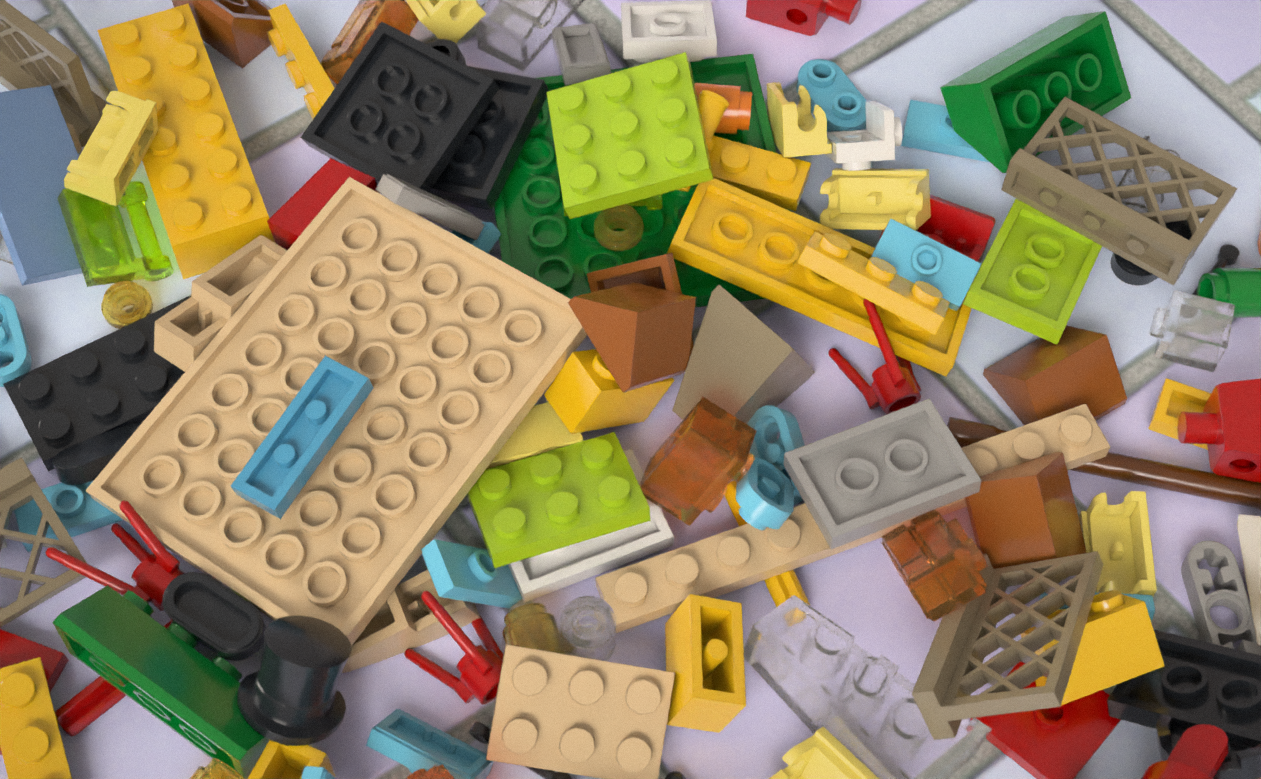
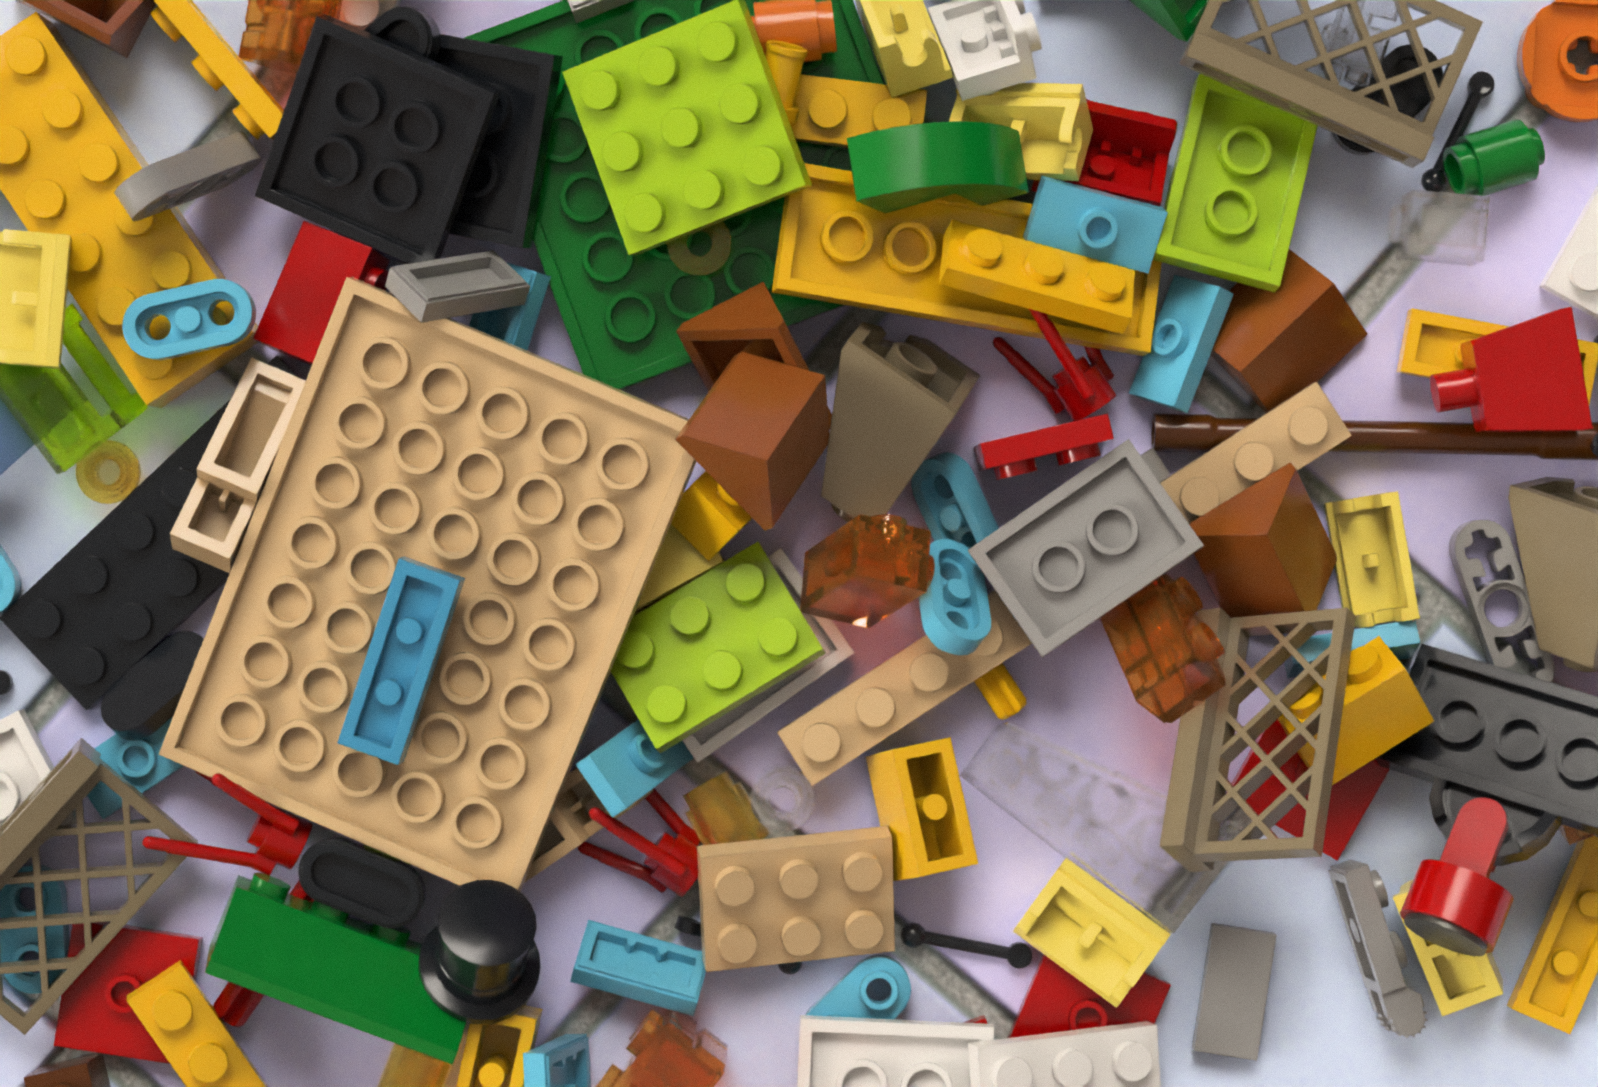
camera: 10 degrees left, 30 degrees up
none -> light grey beam [114,131,262,221]
none -> medium azure plate [122,279,256,360]
none -> green brick [847,121,1029,213]
none -> red plate [973,413,1114,480]
none -> medium azure plate [1129,275,1234,413]

